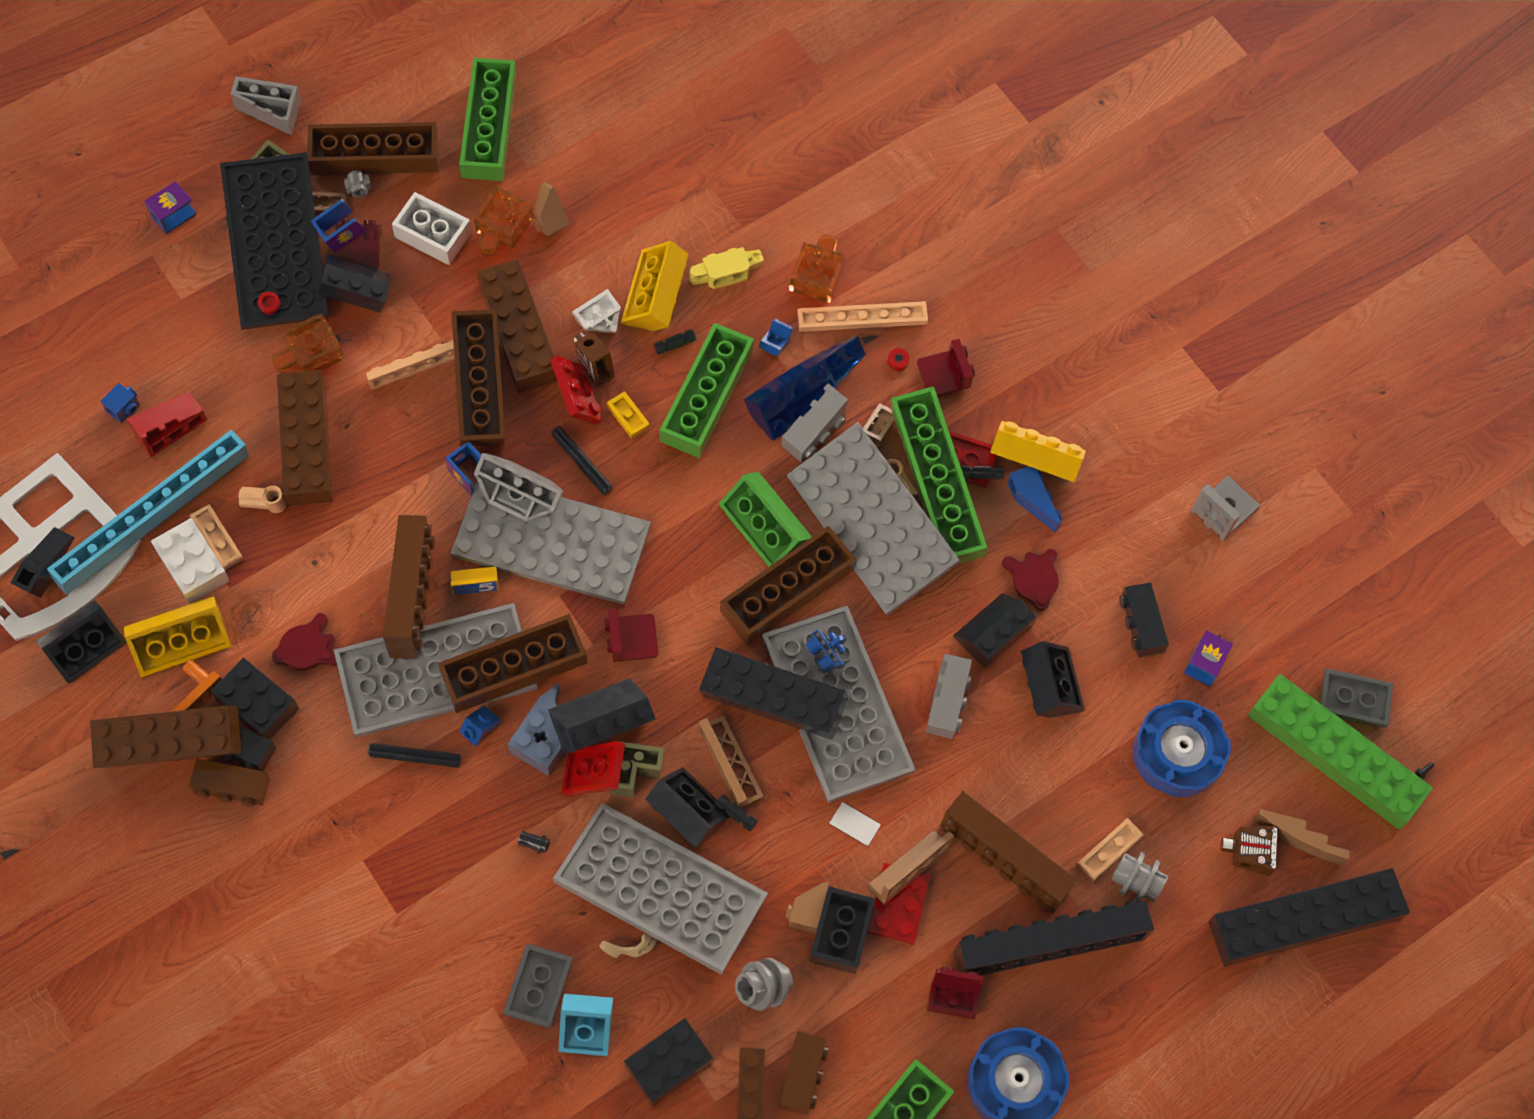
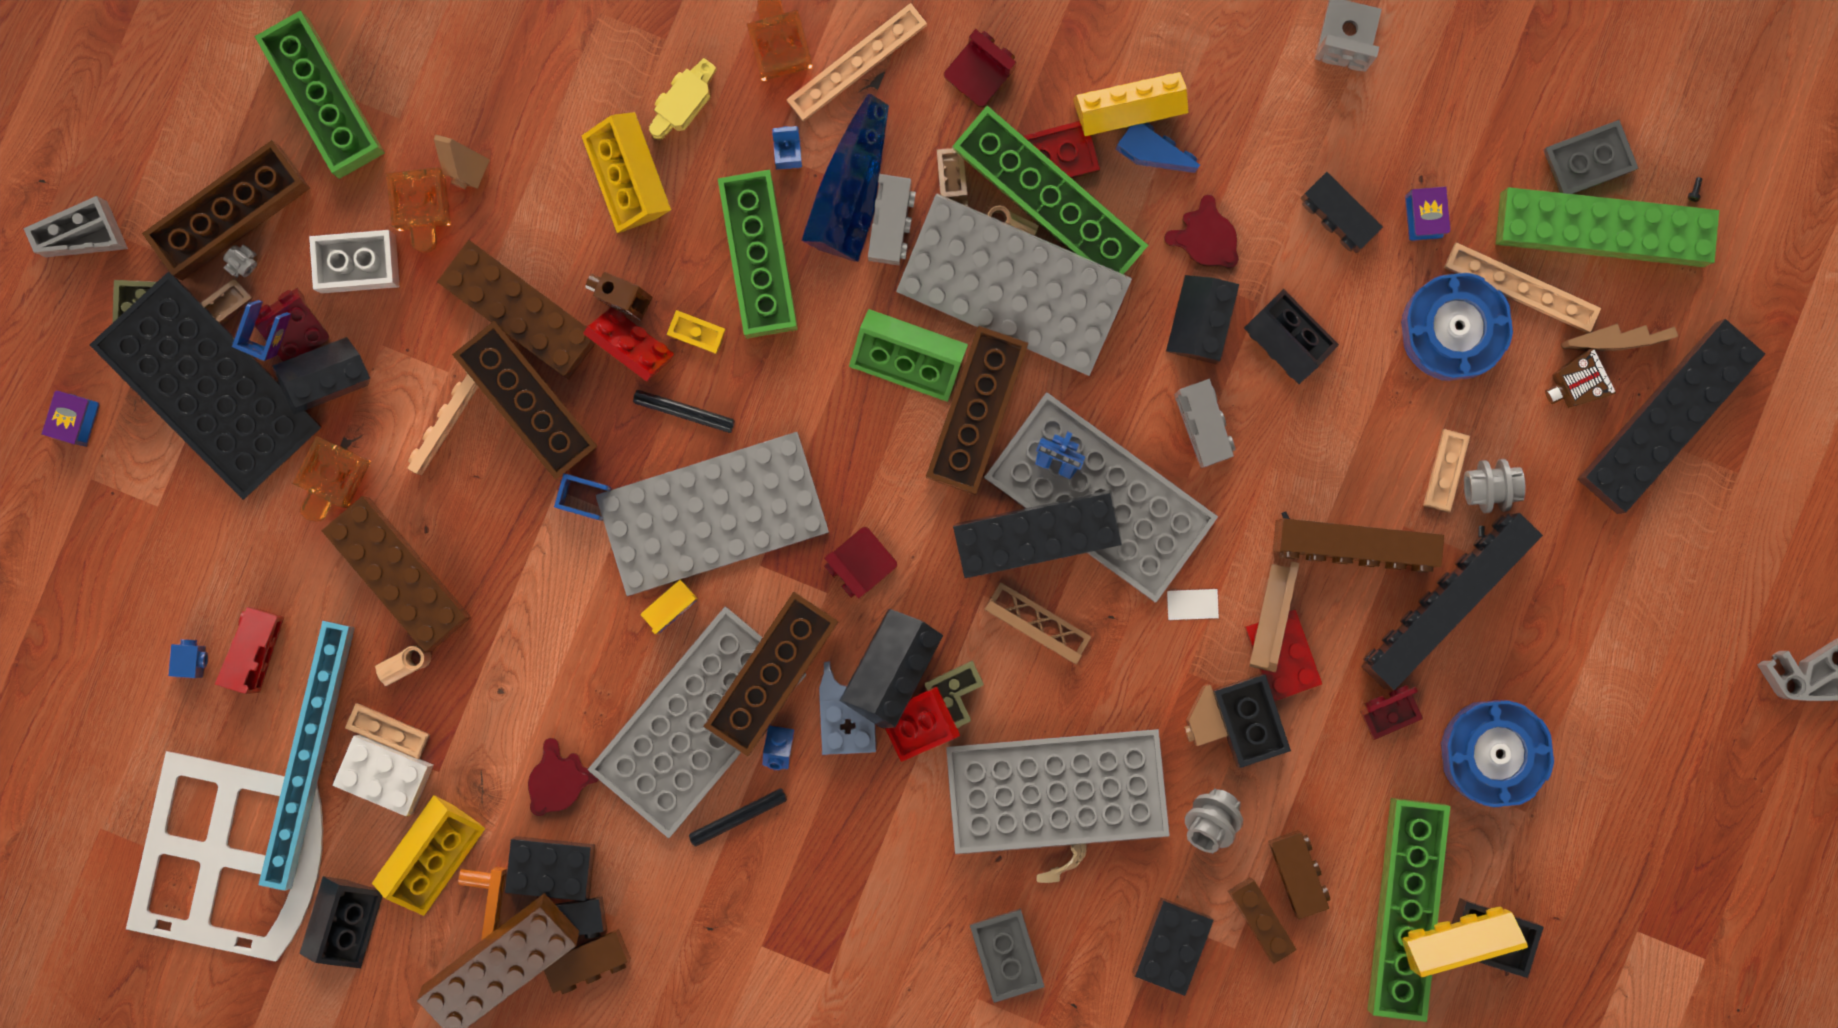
camera: 25 degrees left, 20 degrees up
black slope [10,527,75,598] -> none
red tile [258,292,281,315] -> none
reddish brown brick [383,515,435,659] -> none
light grey wedge [474,453,563,522] -> none
black pin [518,831,550,854] -> none
medium azure slope [559,994,613,1056] -> none
white slope [572,289,621,333] -> none
black slope [645,767,730,848] -> none
black axle [654,329,696,354] -> none
black axle [715,794,757,831] -> none
red tile [887,348,910,371] -> none
black axle [961,465,1004,479] -> none
none -> light nougat plate [1444,243,1601,333]

